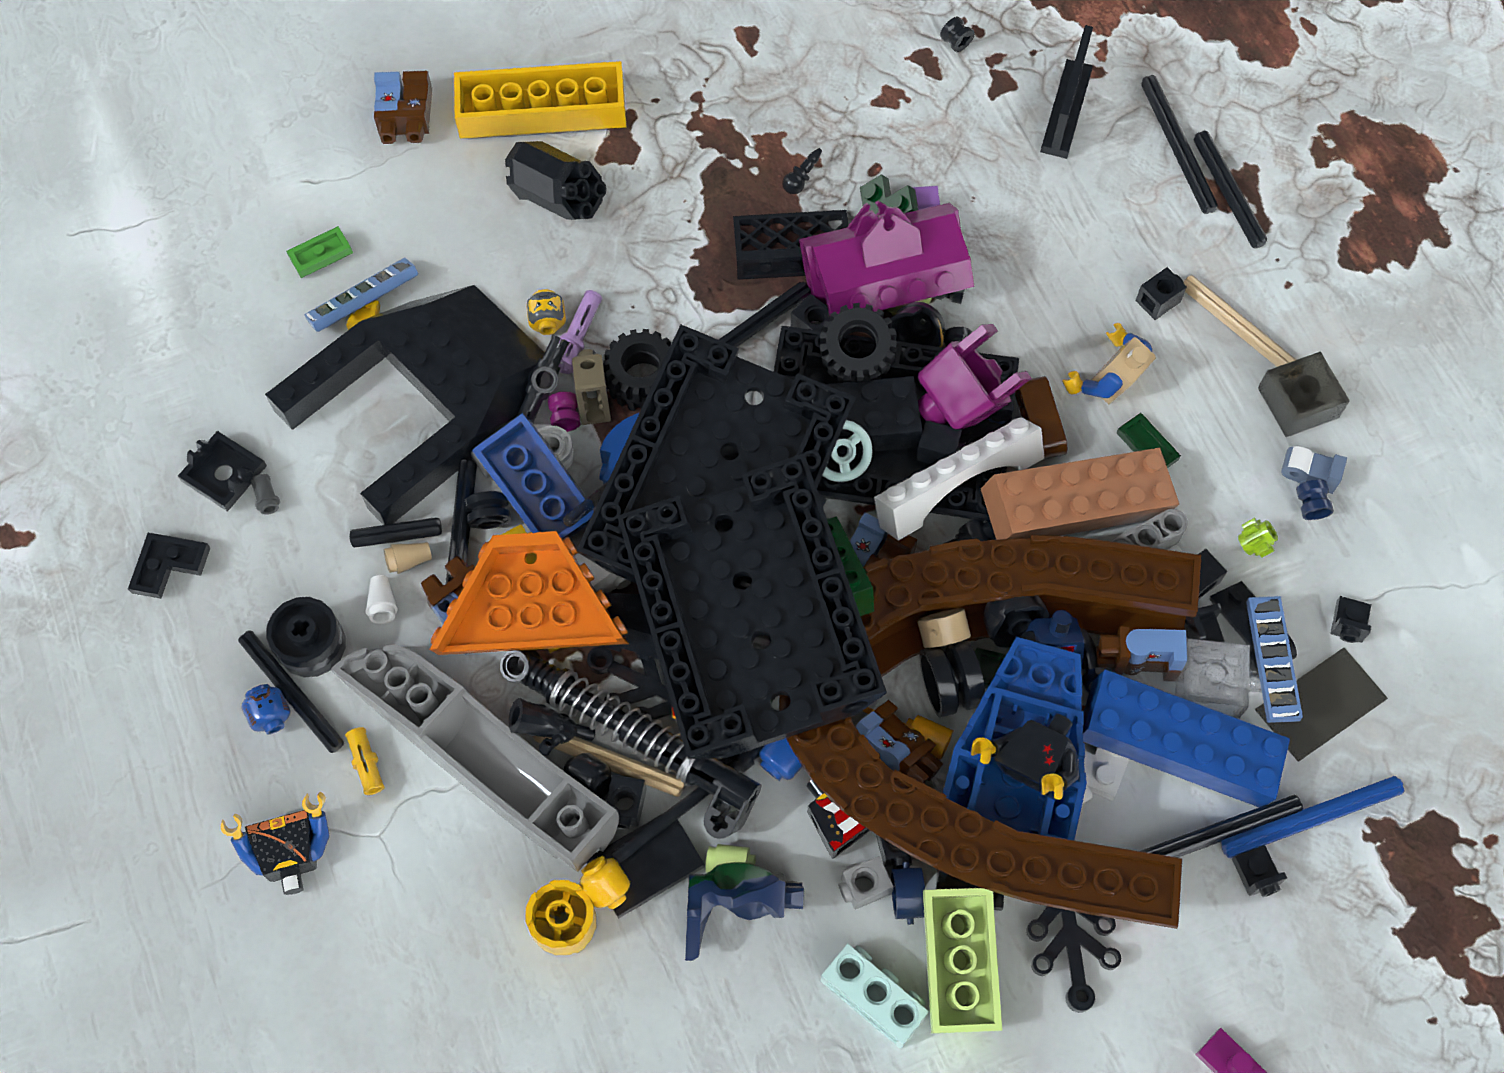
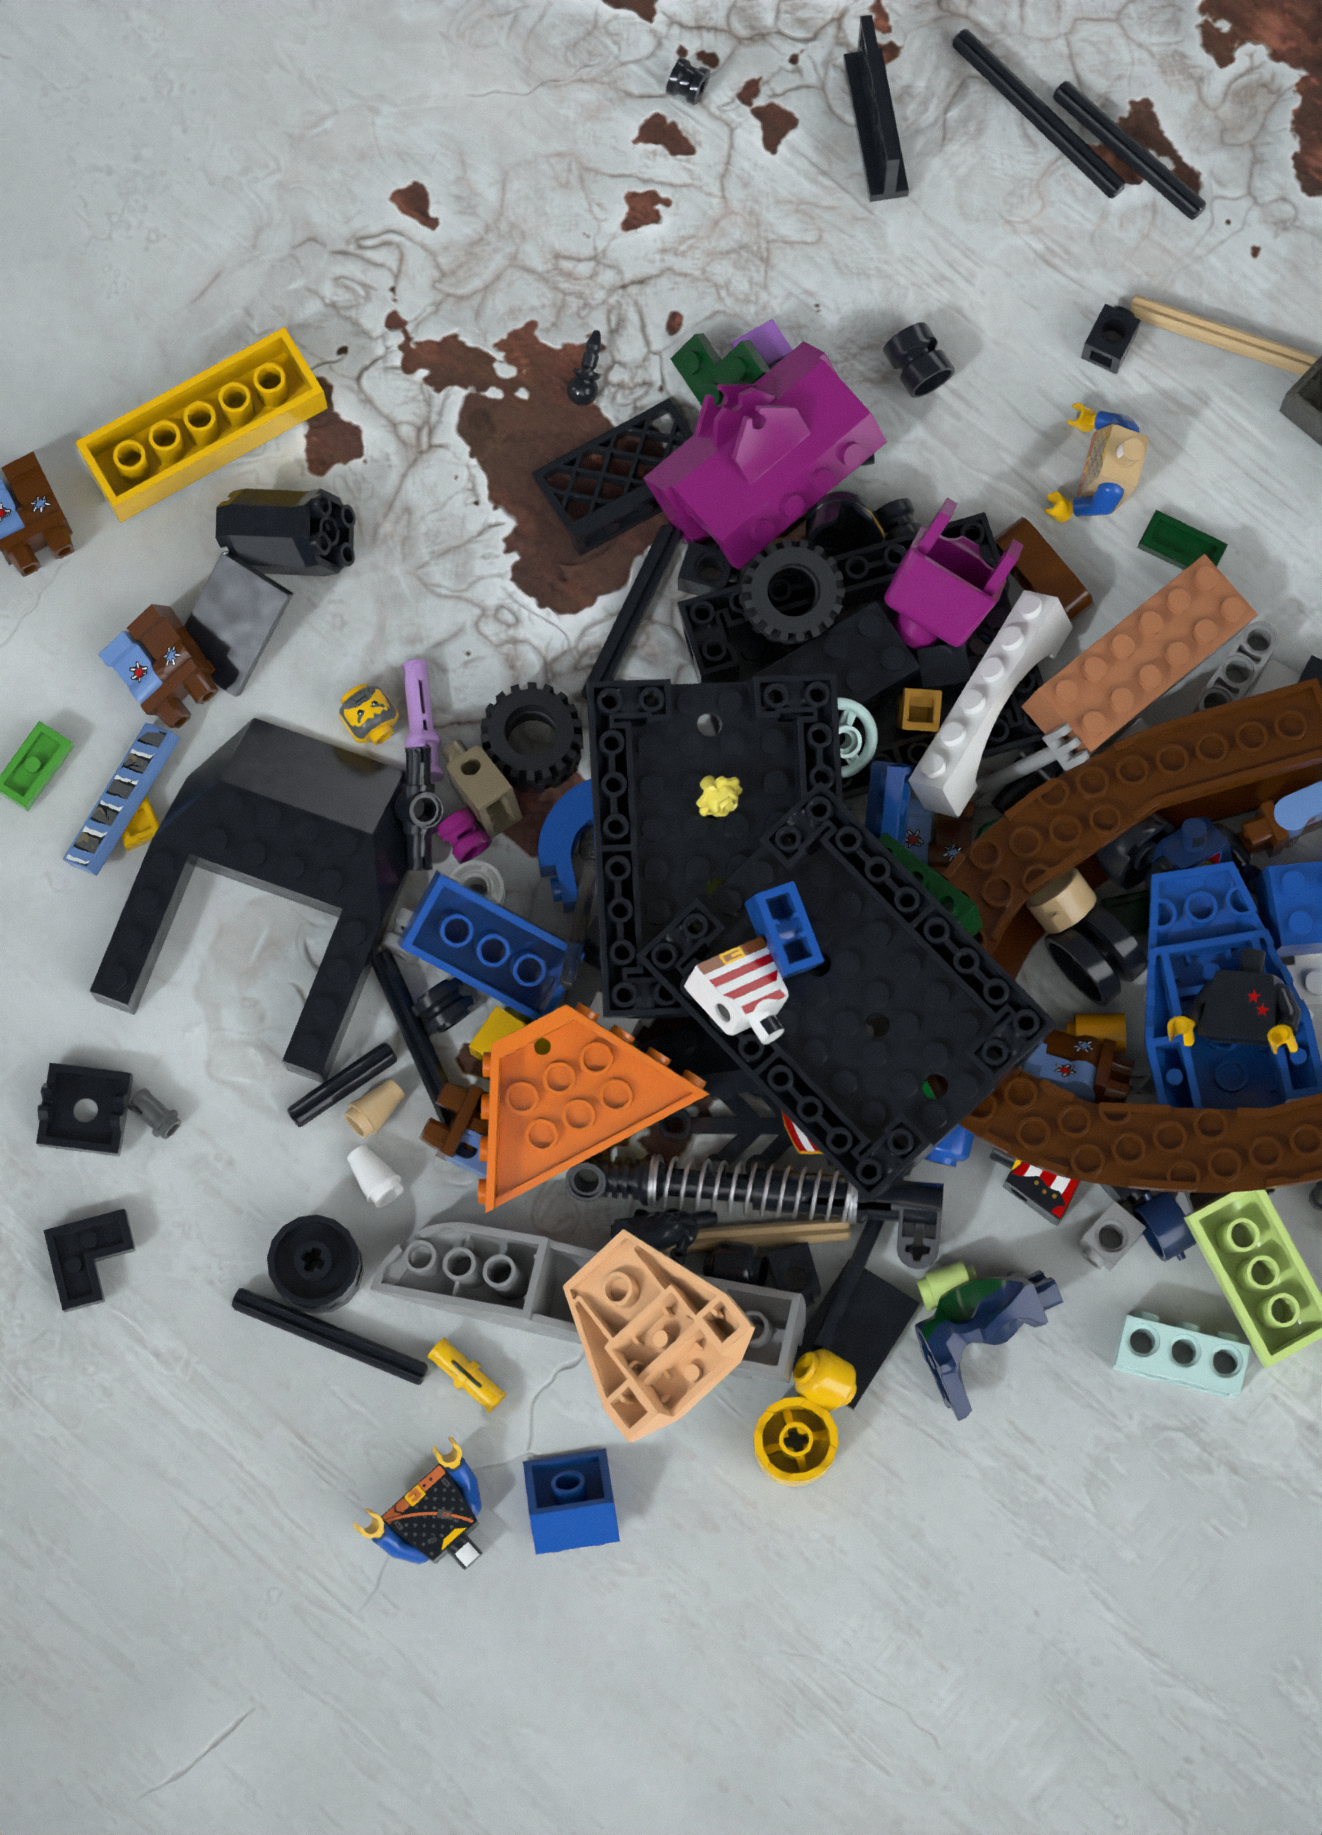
camera: 25 degrees left, 10 degrees up
blue head [241,684,291,735] -> none
none -> reddish brown hips [98,604,219,728]
none -> tile [184,551,294,697]
none -> blue slope [523,1448,620,1555]
none -> light nougat wedge [563,1229,755,1443]
none -> torso [684,936,788,1044]
none -> light yellow plant [696,775,742,817]
none -> blue brick [745,881,824,979]
none -> blue bracket [865,761,914,847]
none -> black wheel [883,322,955,398]
none -> pearl gold leg [896,688,942,732]
none -> light grey hinge [973,722,1090,809]

